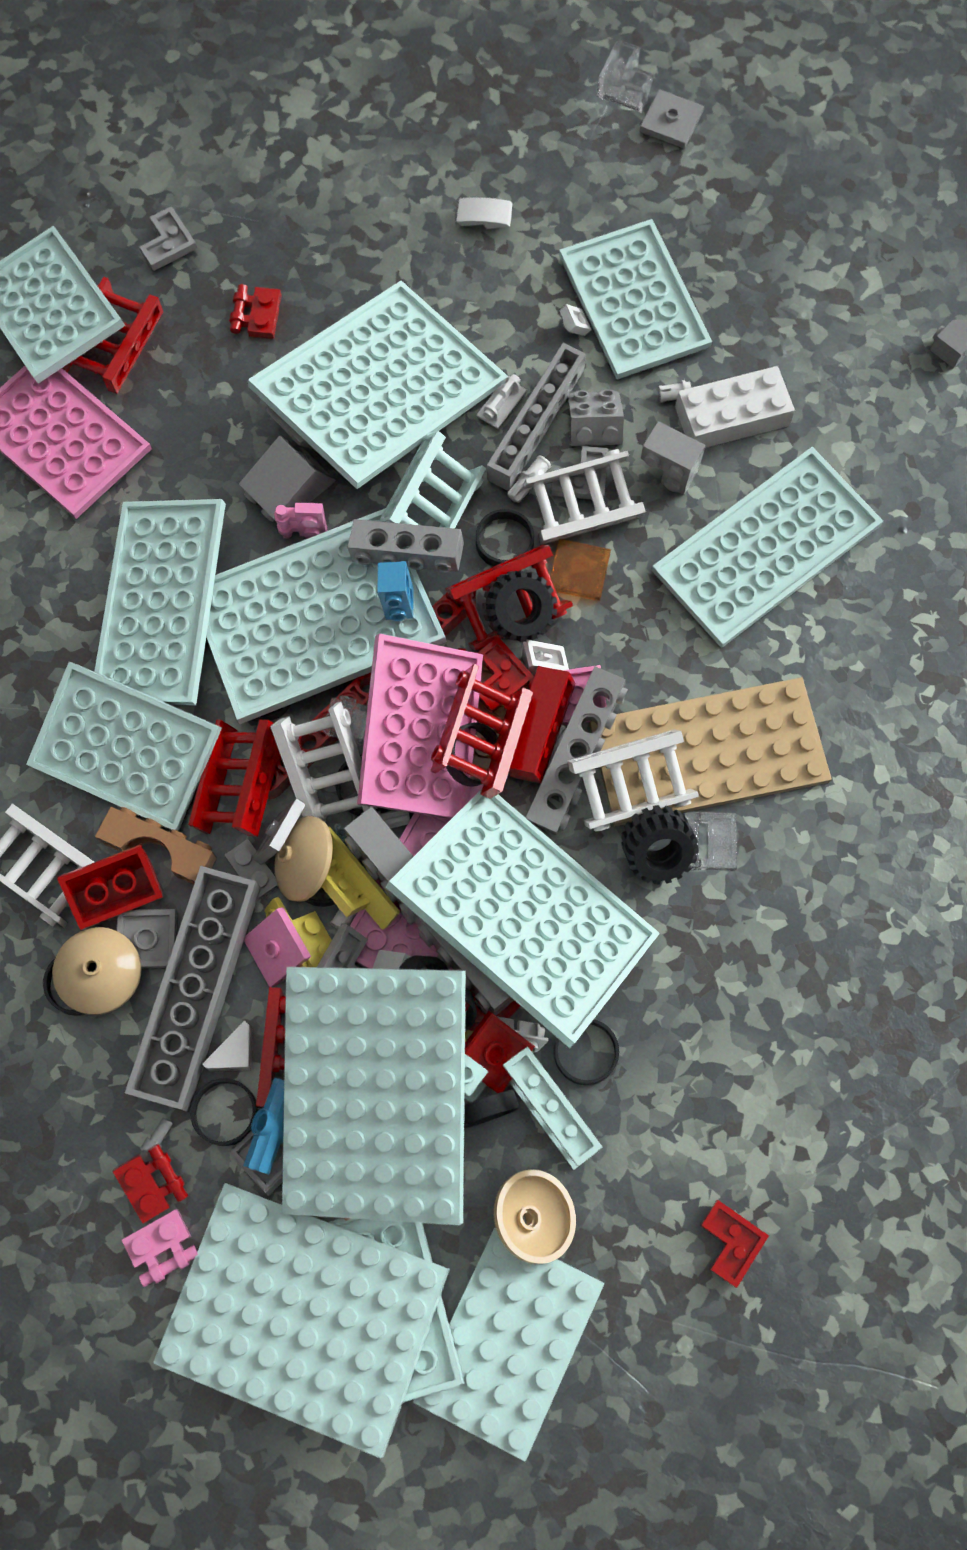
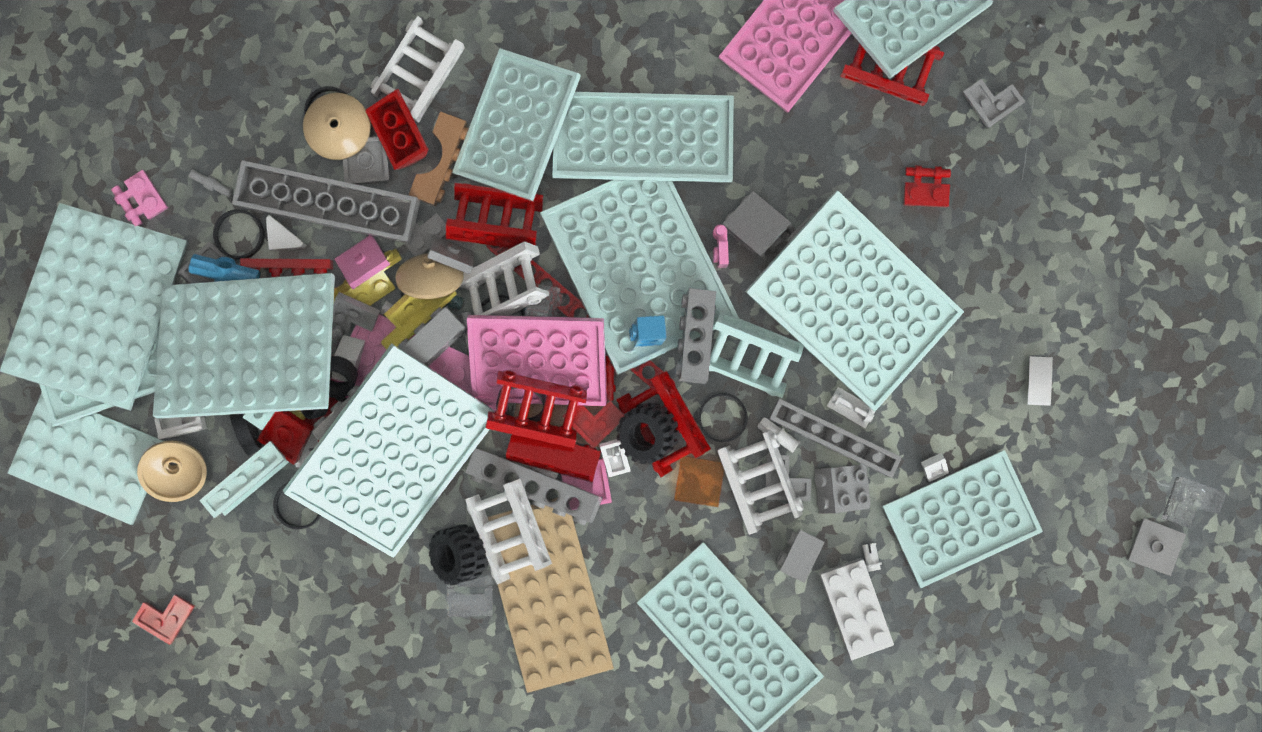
camera: 90 degrees right, 15 degrees up
red plate [112,1144,188,1223] -> none
none -> white hinge [155,416,207,440]

